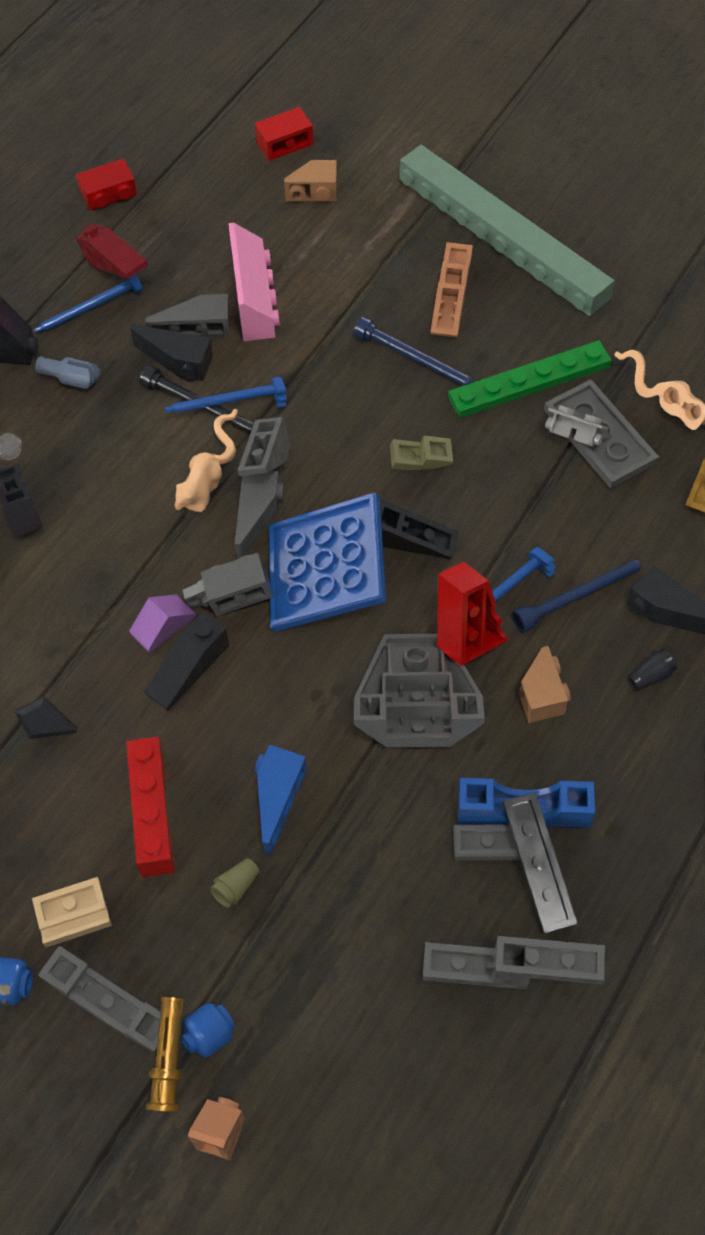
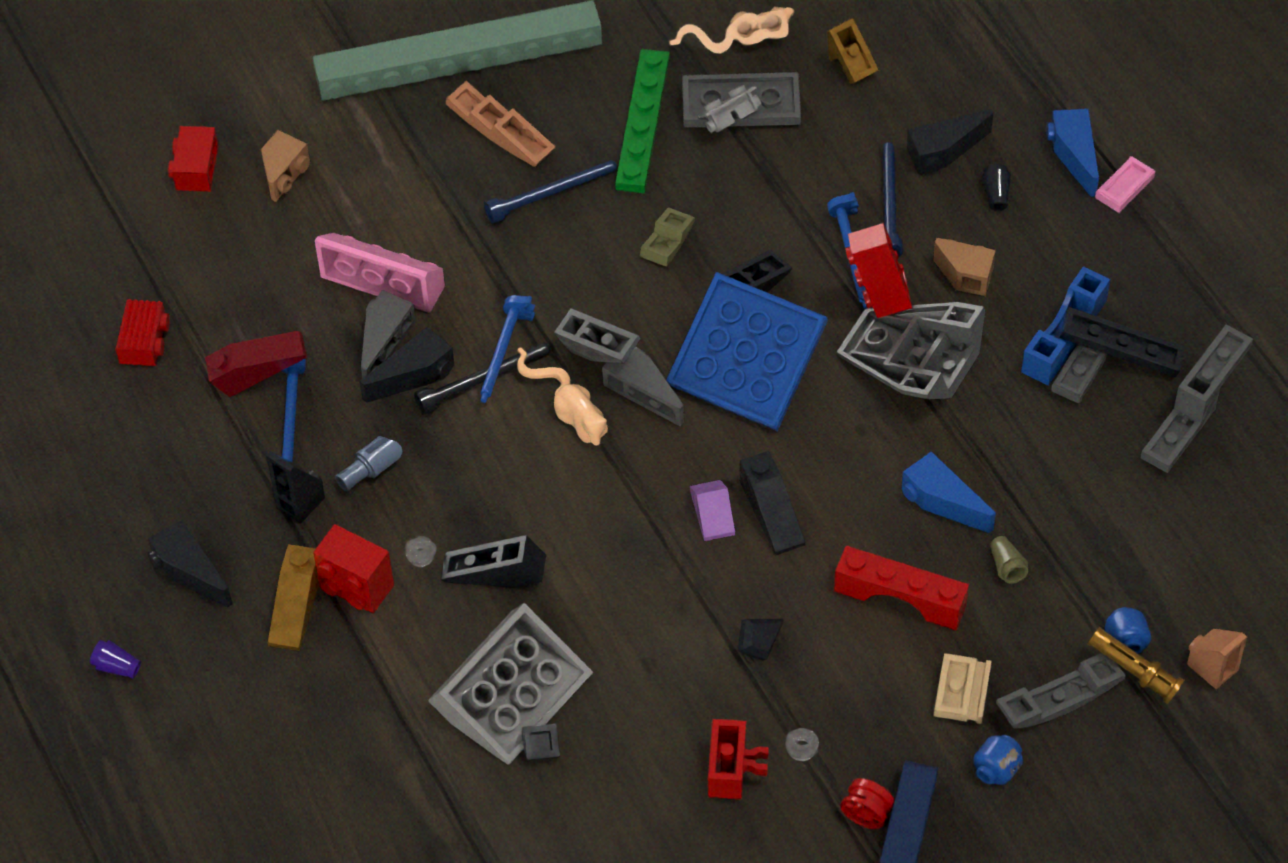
camera: 60 degrees left, 5 degrees down
dark grey hinge [183,553,273,616] -> none

